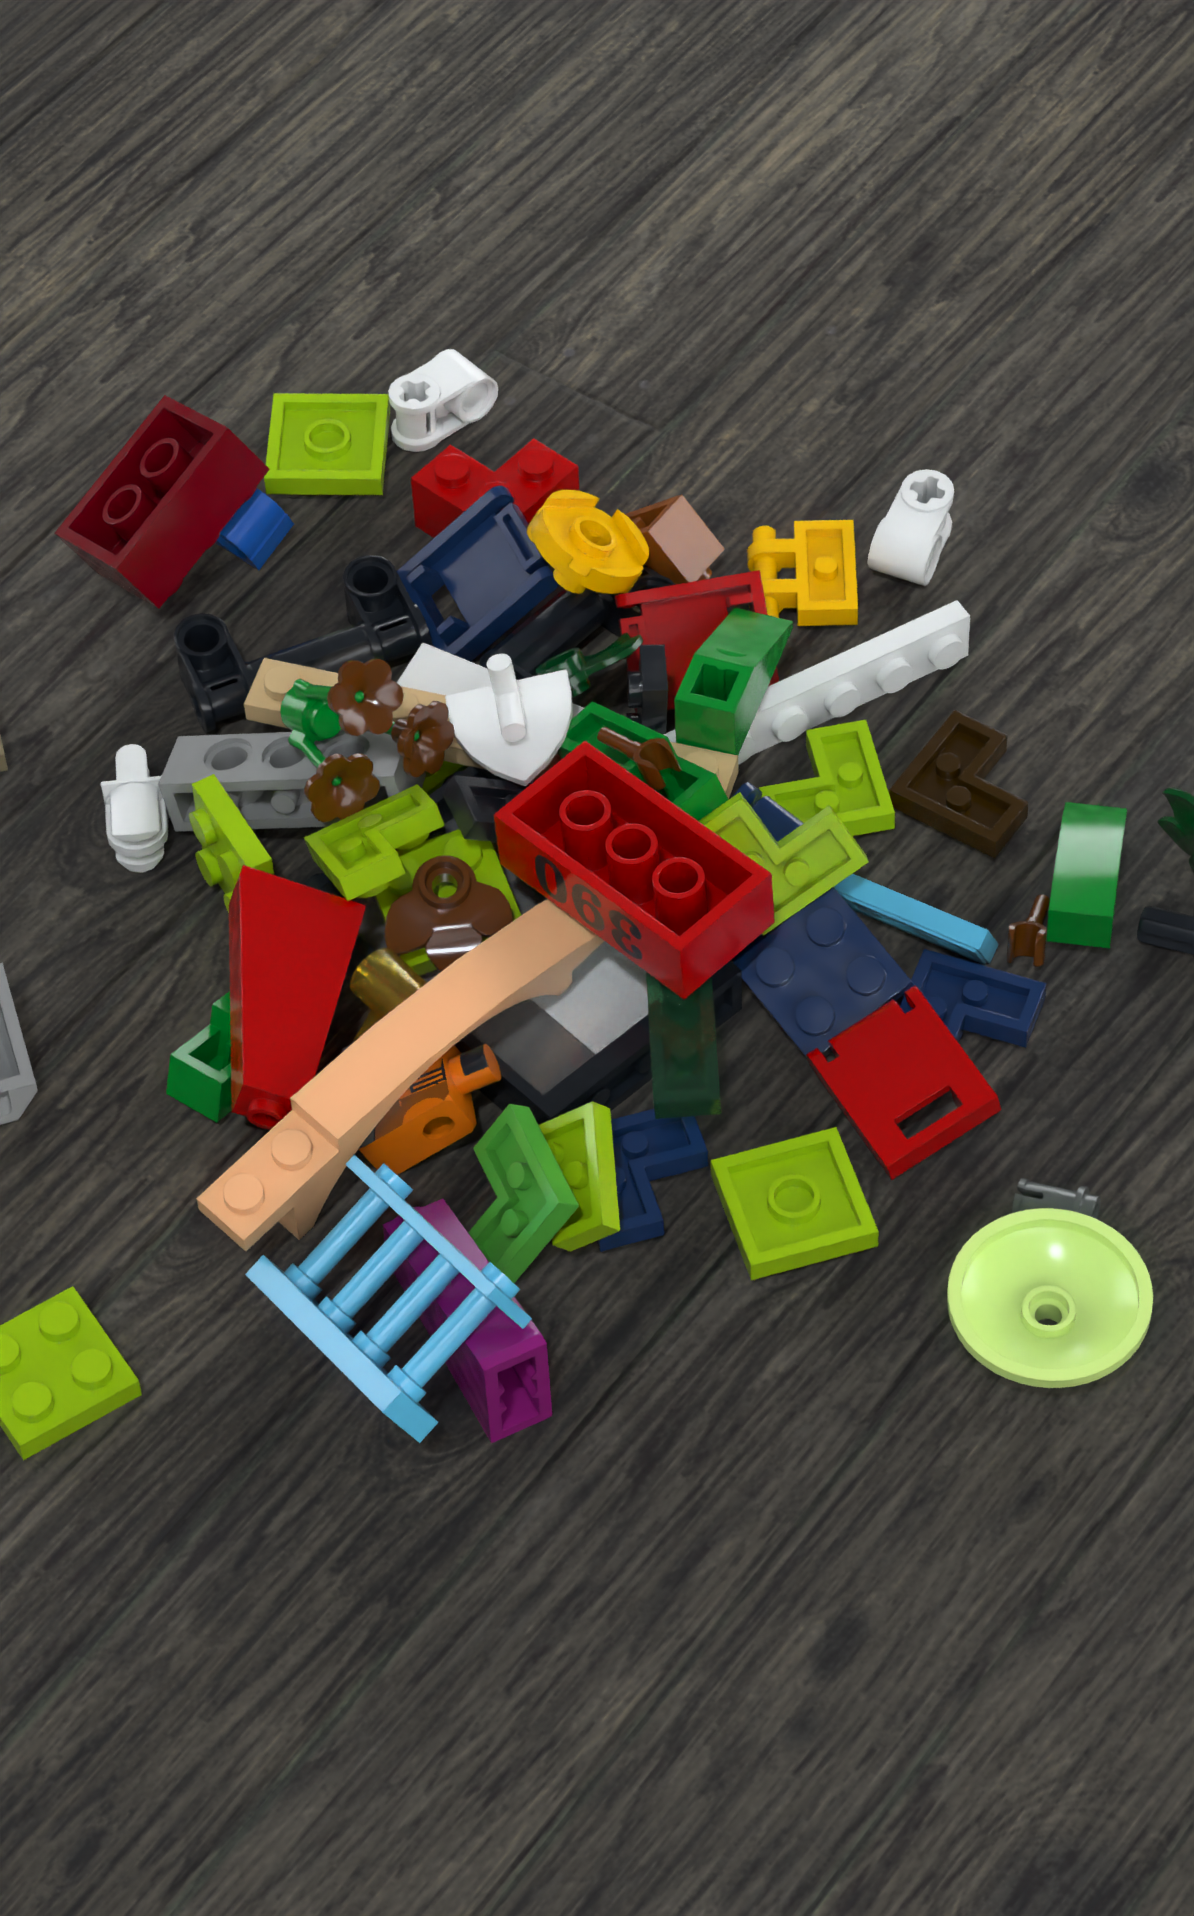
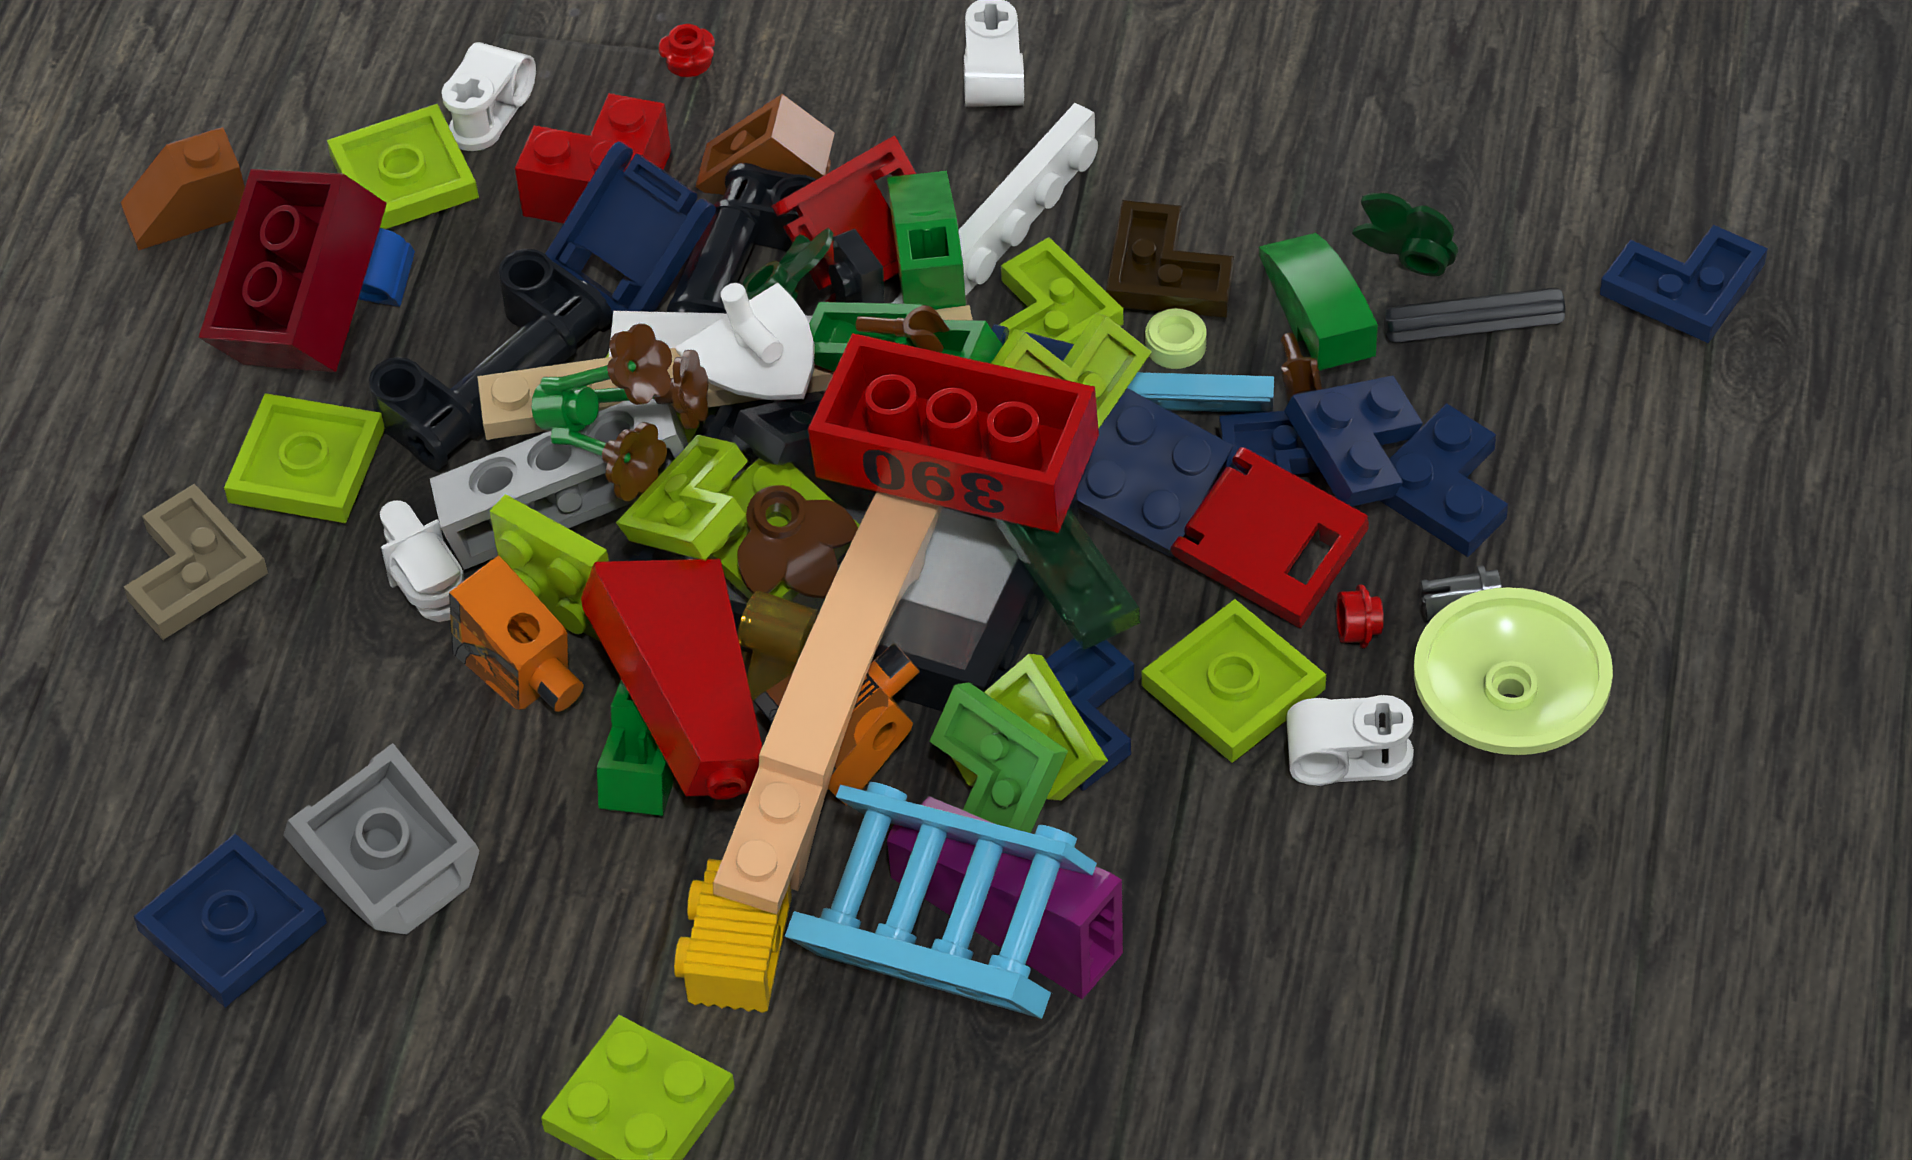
camera: 25 degrees left, 0 degrees up
yellow plate [526,490,649,594] -> none
yellow plate [747,520,858,626] -> none
none -> dark orange slope [121,127,245,251]
none -> lime plate [224,393,385,523]
none -> orange torso [449,555,584,712]
none -> red plate [658,24,715,77]
none -> yellow brick [674,859,792,1013]
none -> yellowish green tile [1145,308,1207,369]
none -> dark blue plate [1284,376,1423,506]
none -> white piece [1286,695,1414,786]
none -> red plate [1336,584,1383,648]
none -> dark blue plate [1380,403,1508,557]

